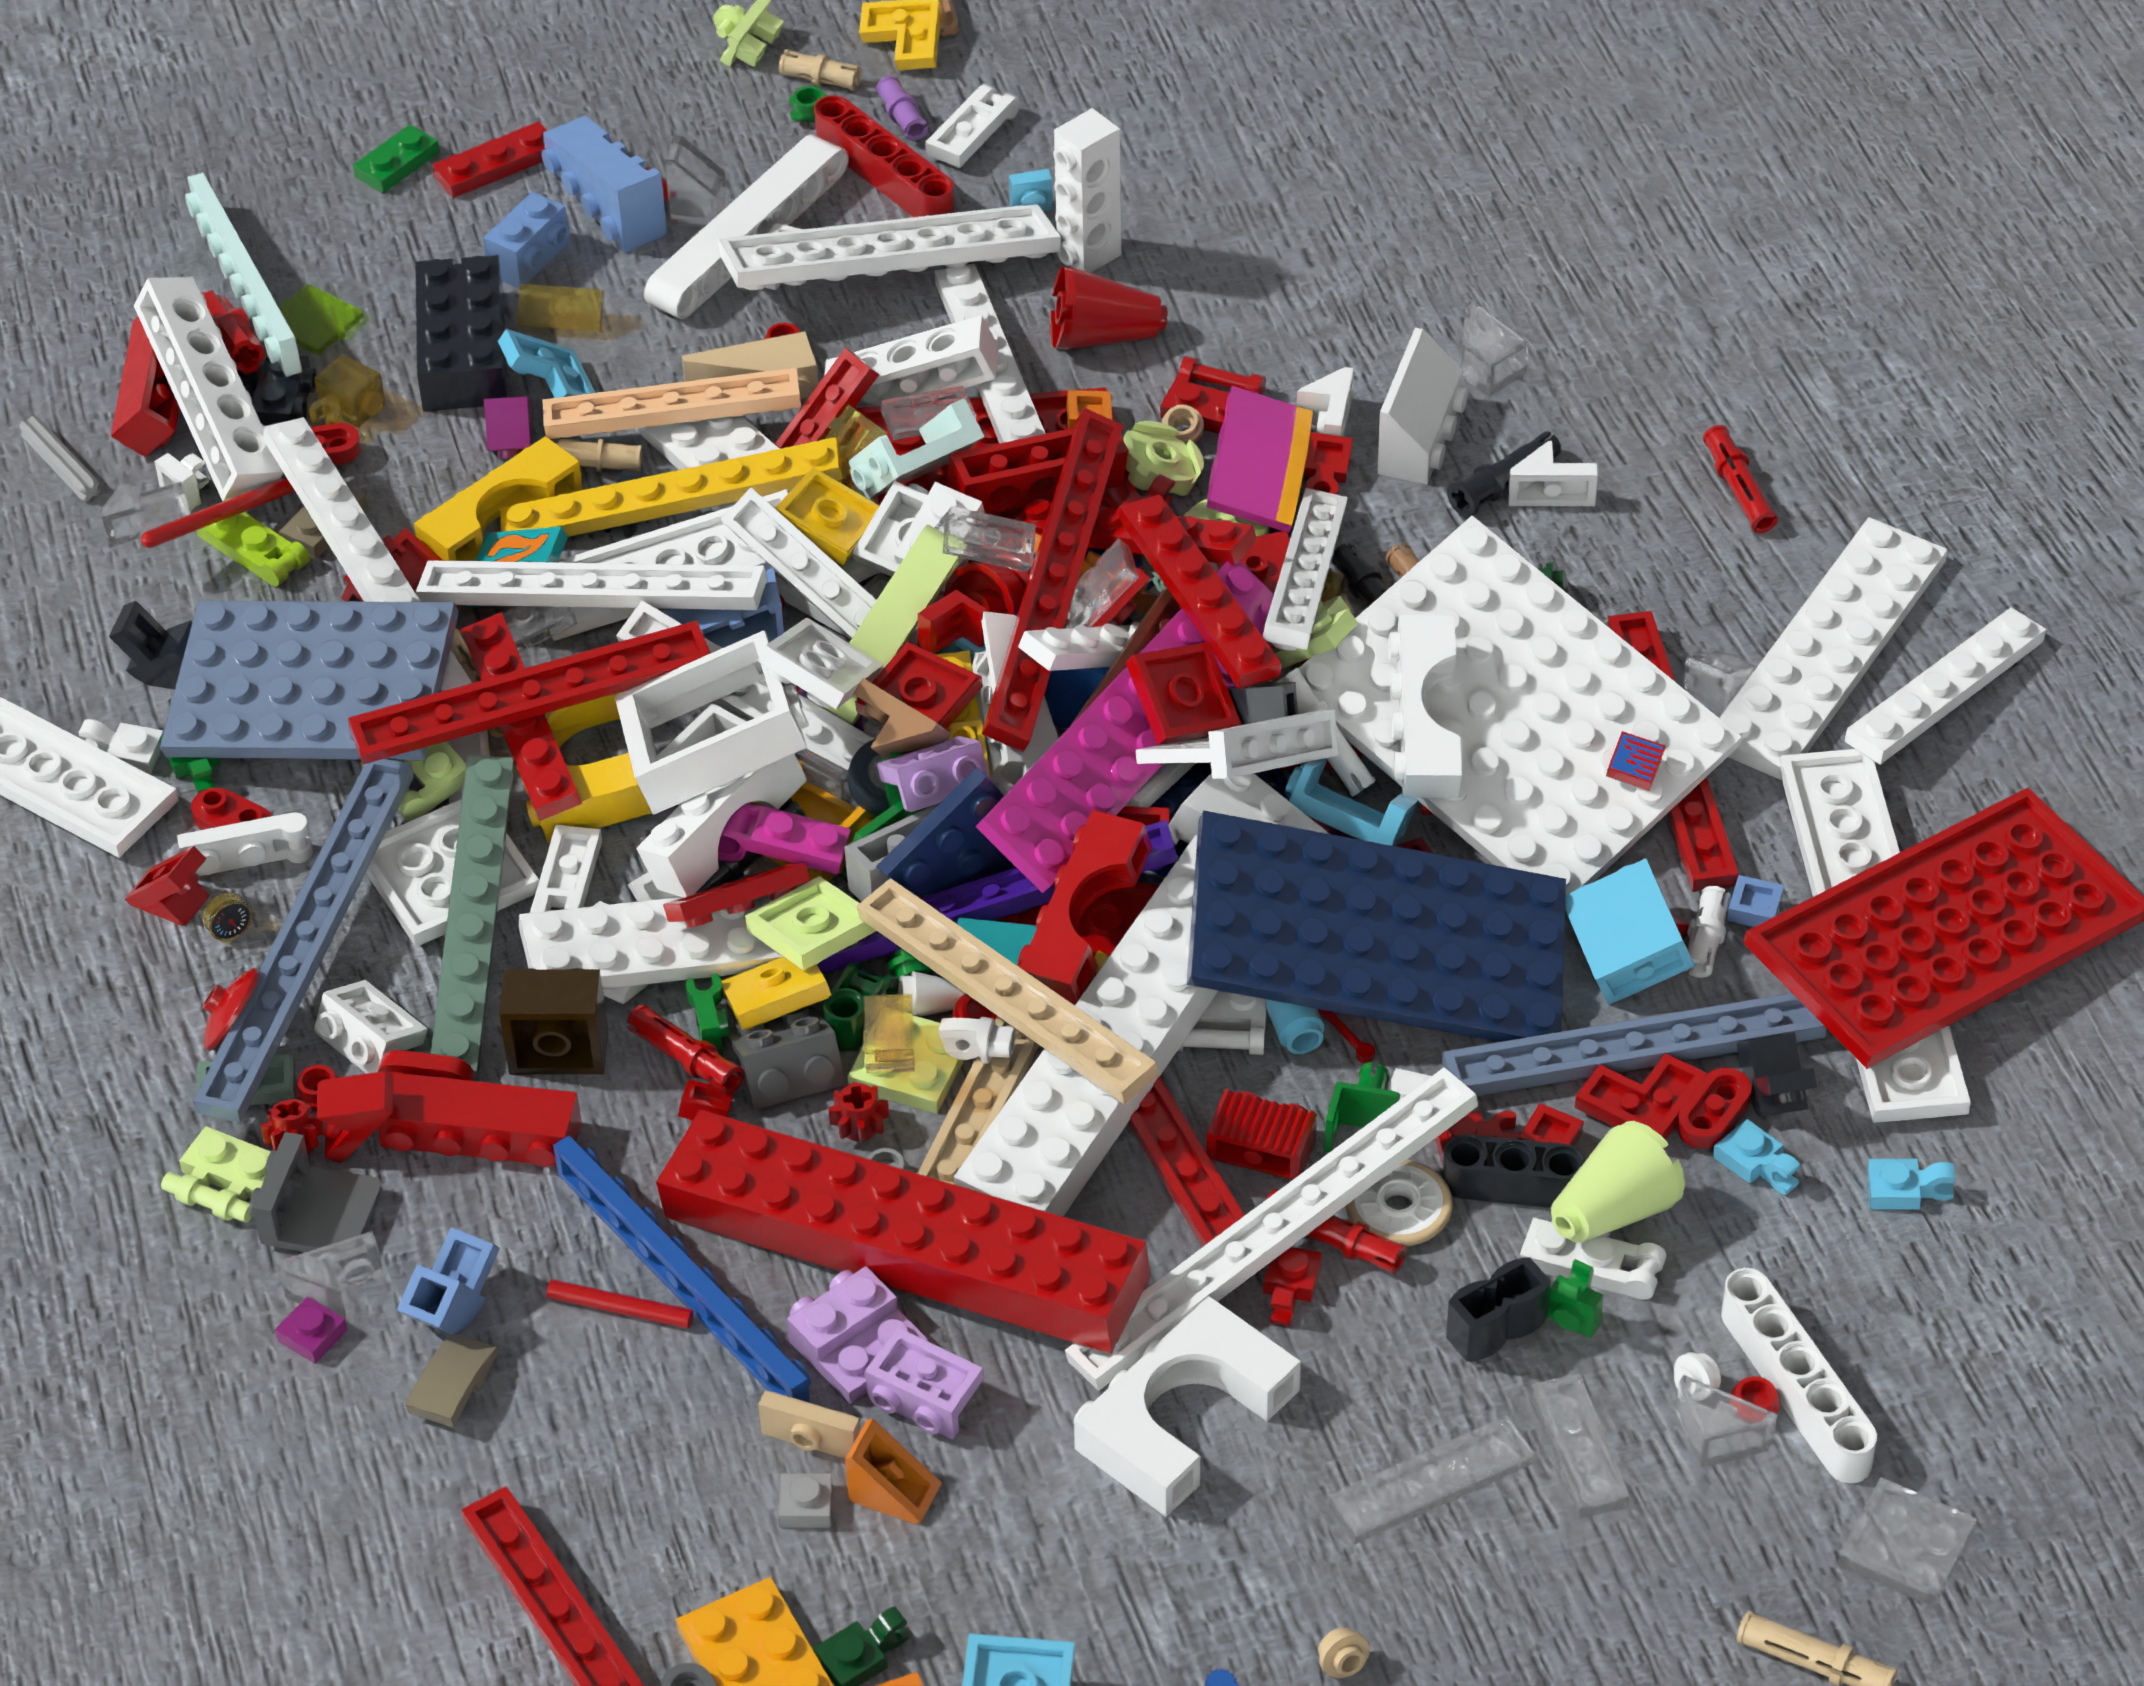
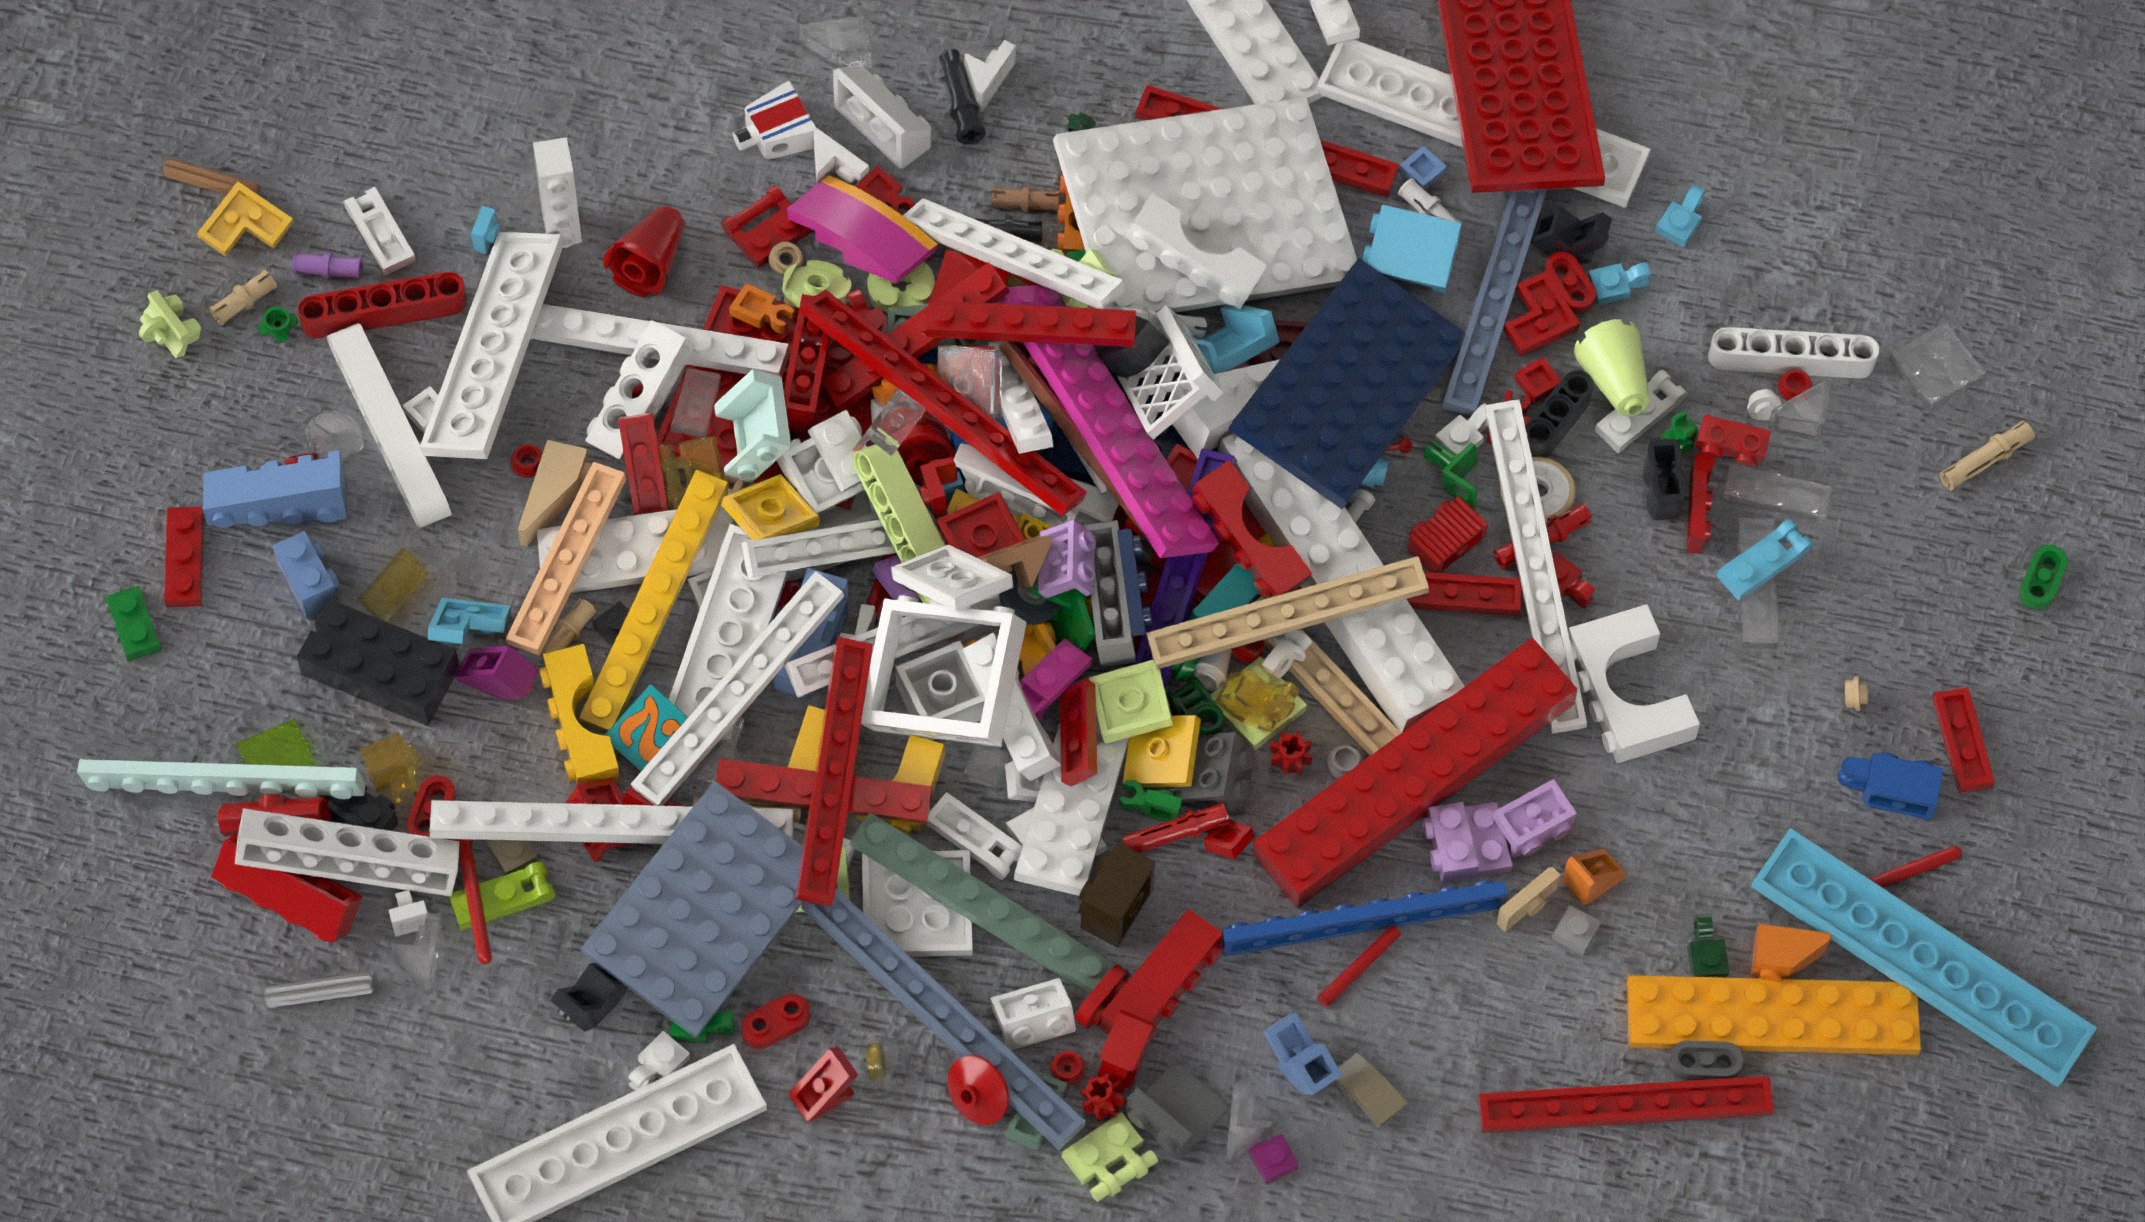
camera: 65 degrees left, 15 degrees up
white plate [177,812,313,876] -> none
red plate [1125,642,1241,745] -> none
tile [1606,731,1666,791] -> none
clear slope [1684,650,1757,718] -> none
none -> white torso [733,81,817,160]
none -> red plate [1686,452,1715,554]
none -> red plate [1695,414,1772,467]
none -> medium azure plate [1716,518,1814,601]

